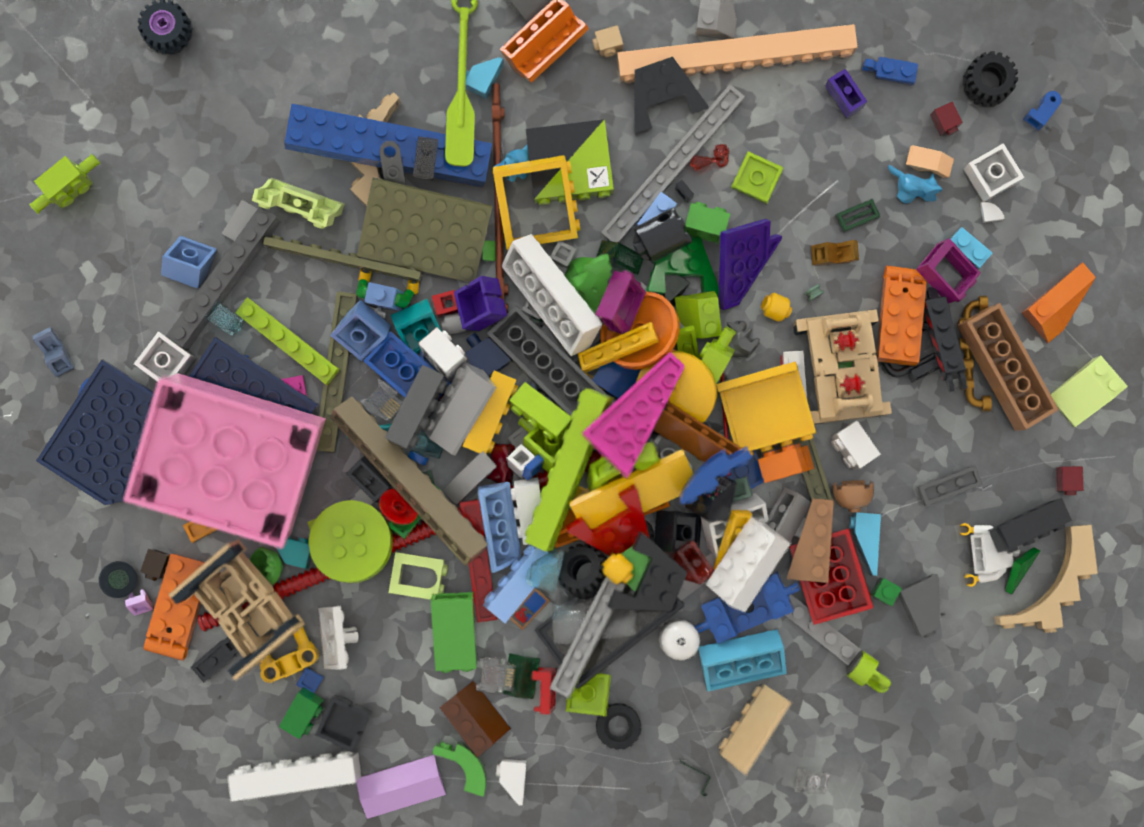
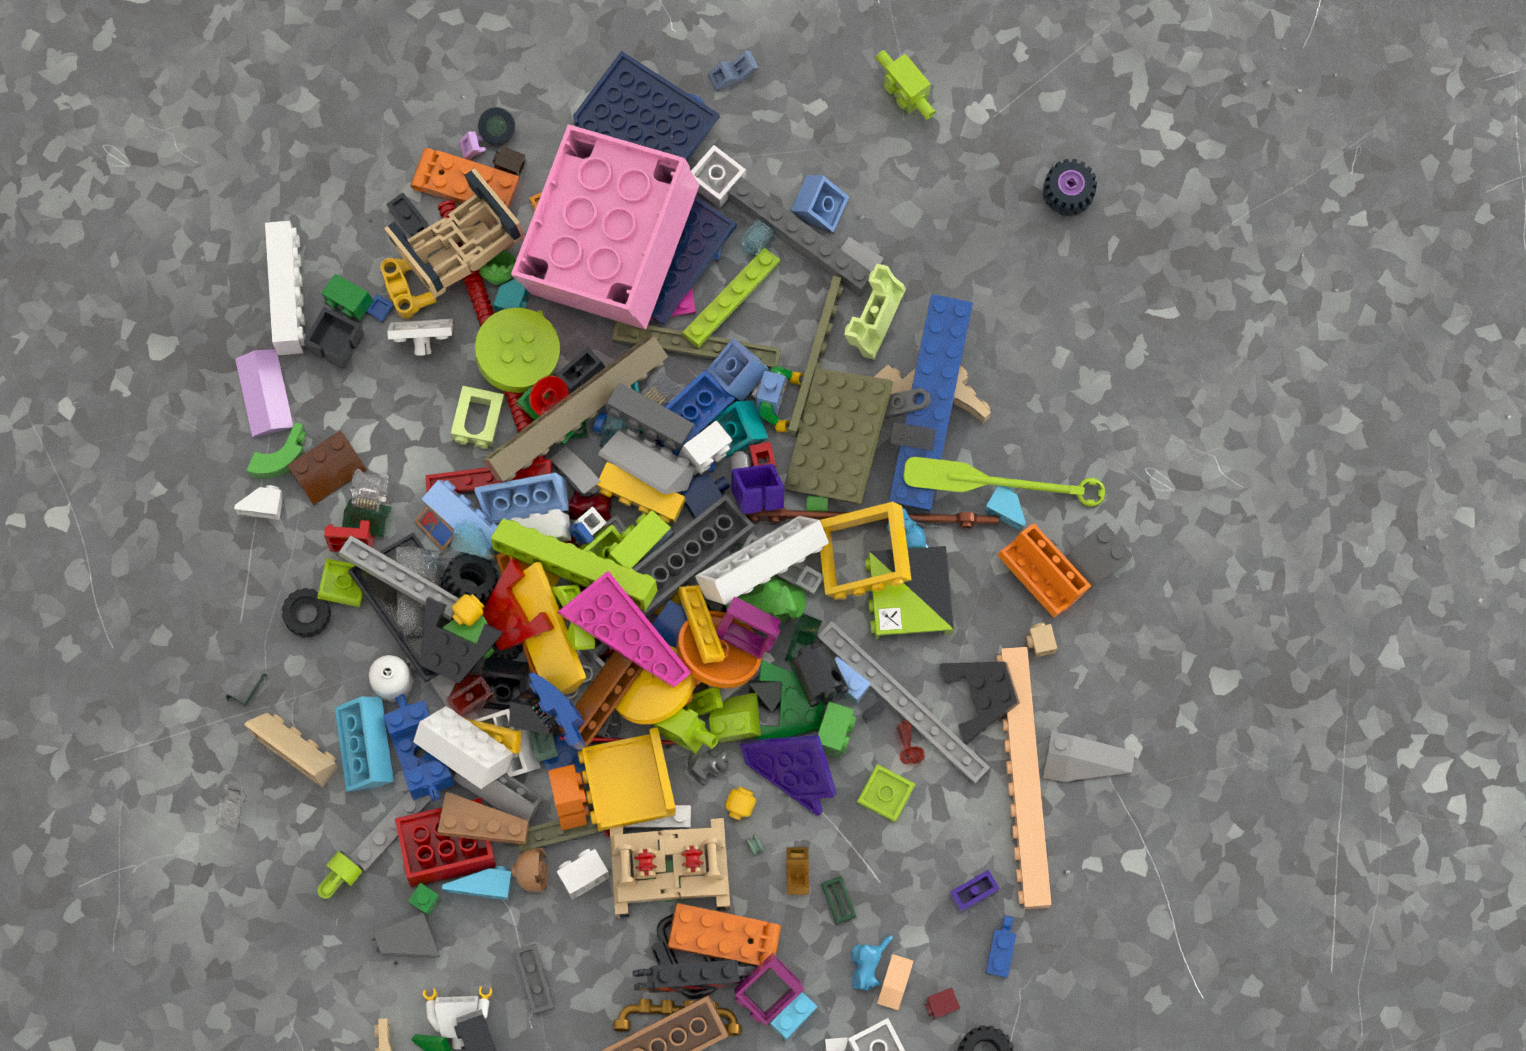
camera: 85 degrees right, 10 degrees down
bright green brick [431,592,478,673] -> none

